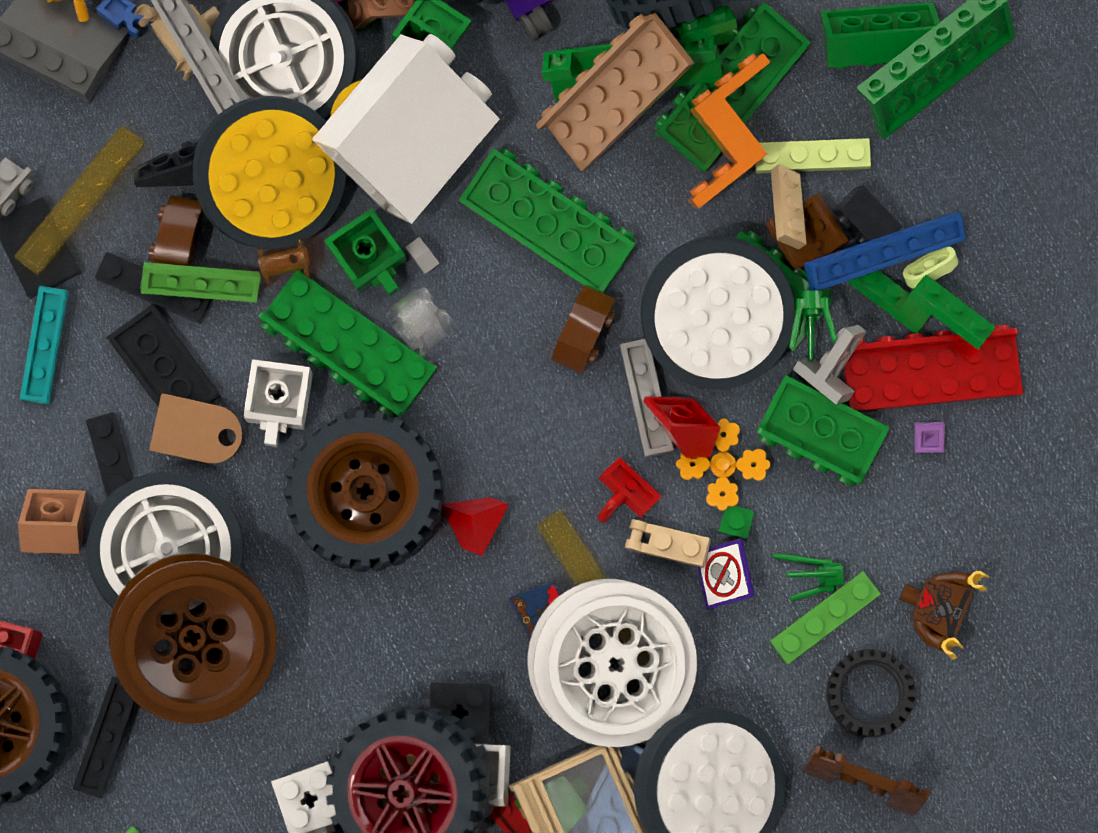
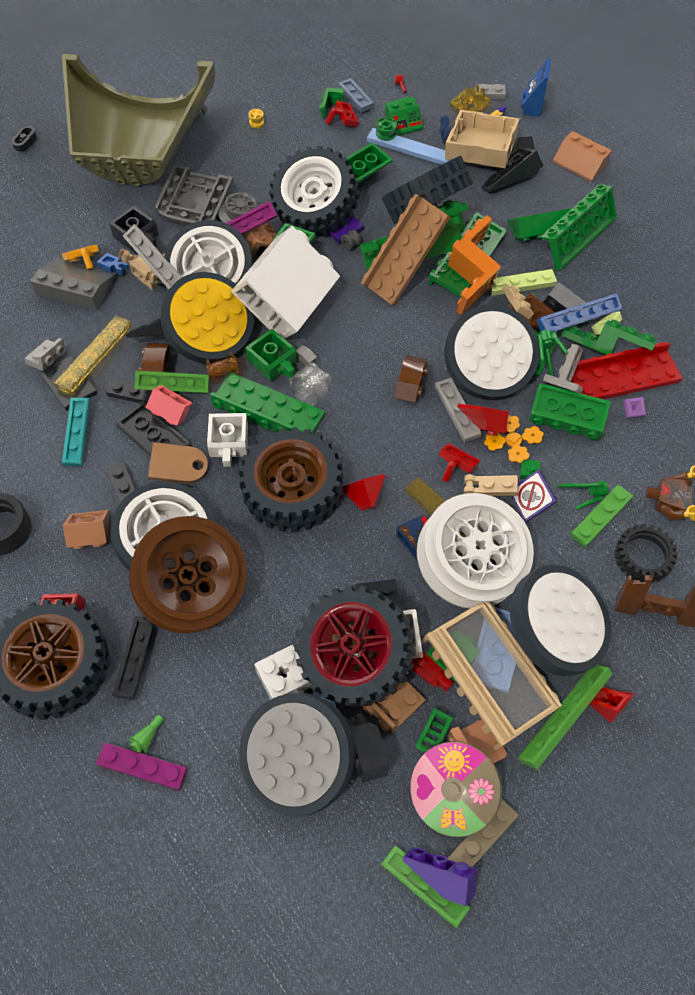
camera: 10 degrees left, 20 degrees down
green bracket [458,148,638,294] -> none
none -> coral brick [146,385,192,426]

